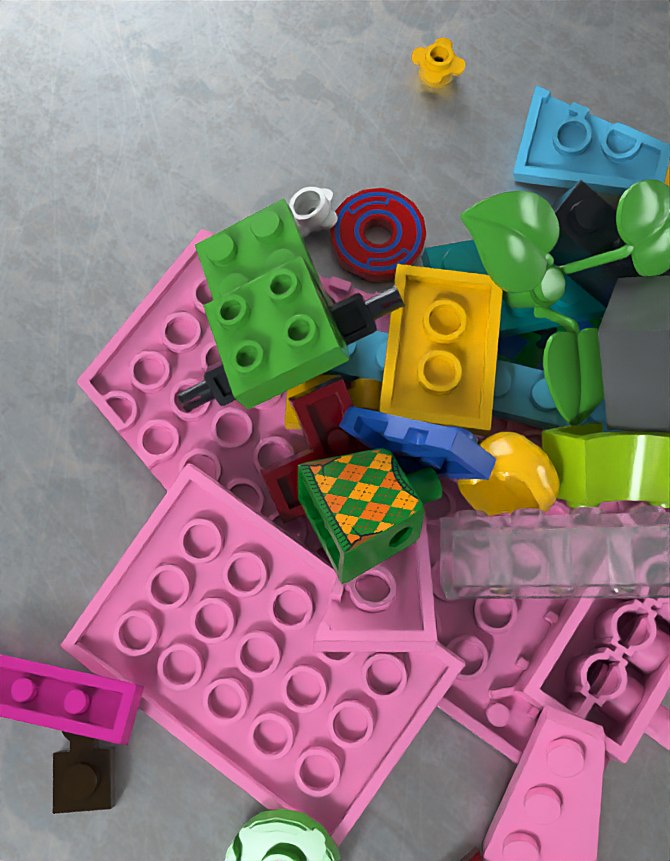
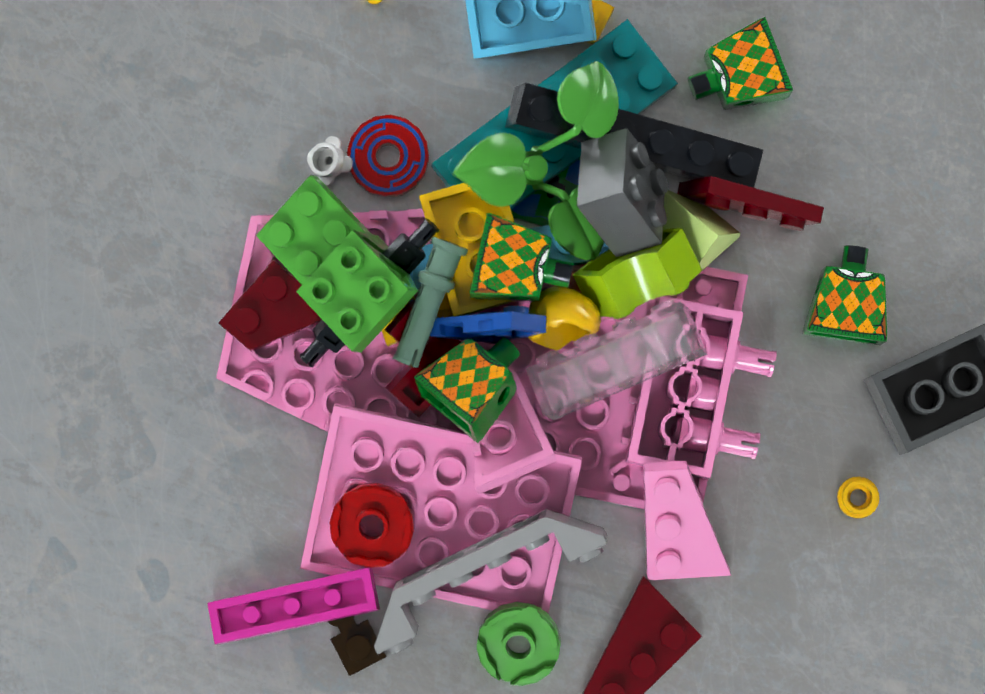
camera: 20 degrees left, 10 degrees up
none -> dark red wing [218,260,322,352]
none -> red tile [330,483,415,568]
none -> light grey slope [374,509,607,654]
none -> sand green pin [393,236,468,368]
none -> torso [470,213,573,301]

